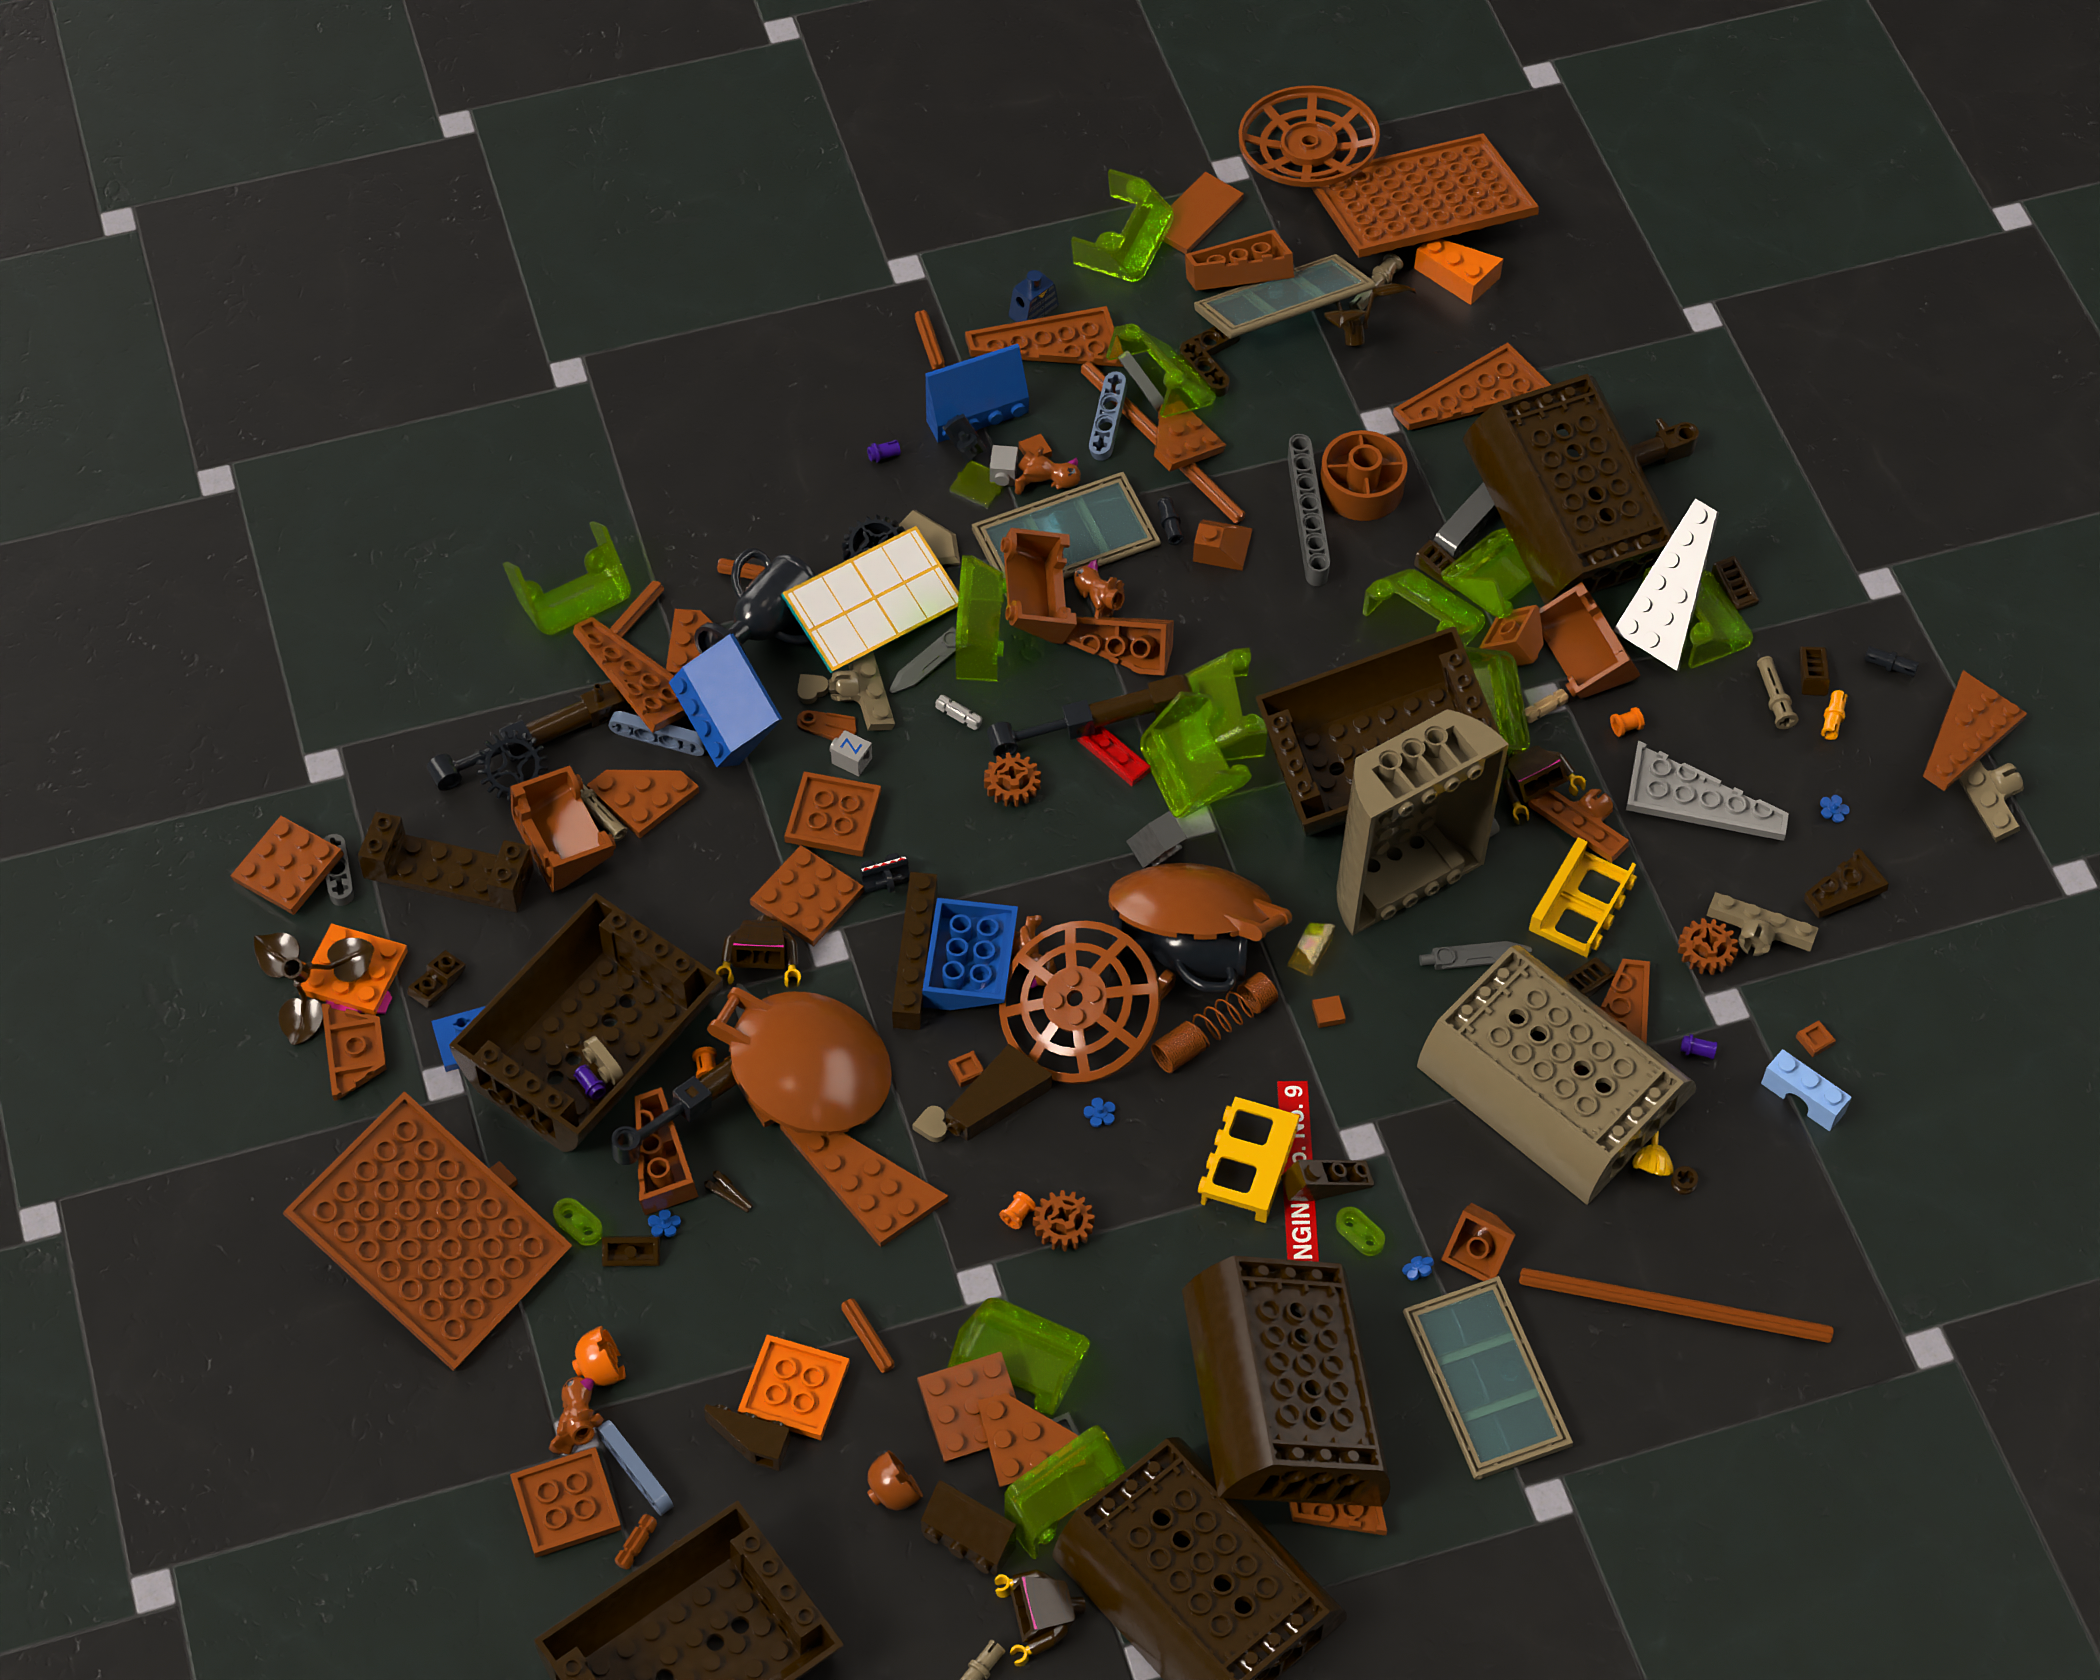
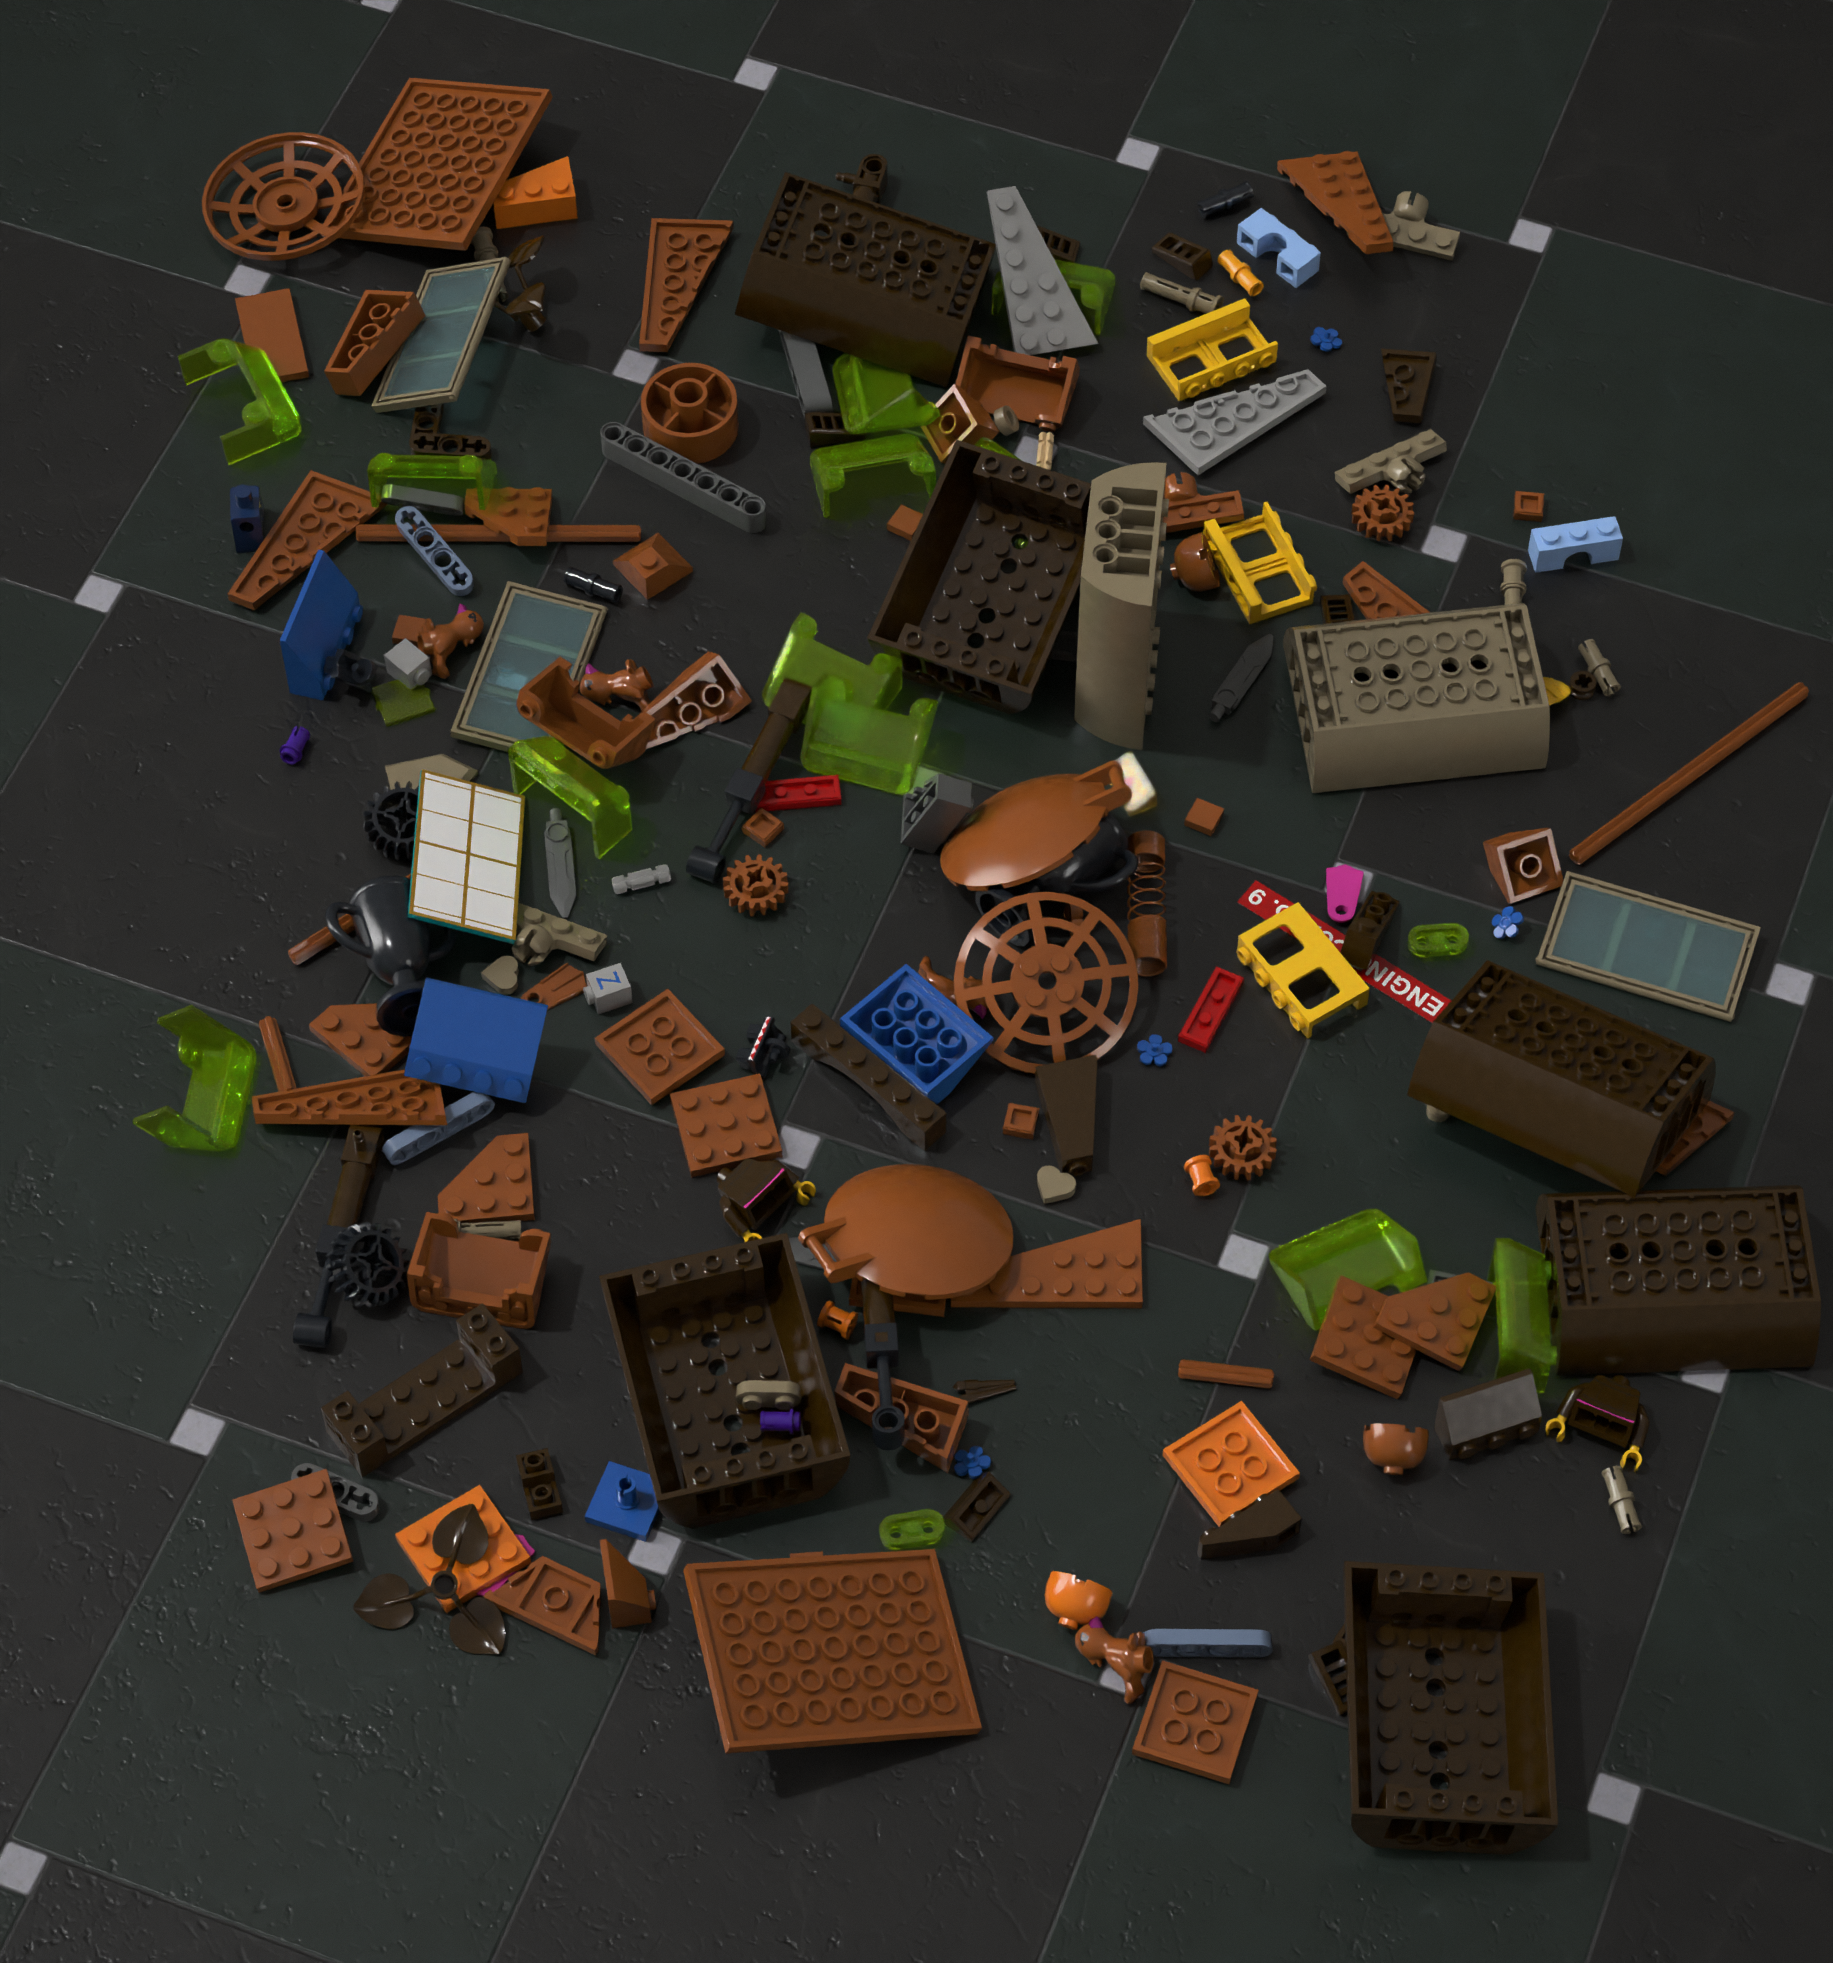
camera: 50 degrees left, 0 degrees up
dark orange axle [615,1514,657,1570] -> none
dark orange axle [915,310,945,370] -> none
orange bush [1610,707,1645,737] -> none
dark purple pin [1680,1034,1717,1059] -> none
none -> dark orange slope [600,1539,656,1628]
none -> dark orange tile [742,808,784,848]
none -> dark tan tile [993,405,1019,436]
none -> yellow window [1146,298,1278,401]
none -> dark orange cylinder [1170,532,1221,592]
none -> red tile [1178,966,1244,1053]
none -> light blue arch [1237,208,1321,288]
none -> dark pink piece [1326,864,1364,923]
none -> dark tan pin [1500,559,1527,605]
none -> dark tan pin [1578,639,1621,696]

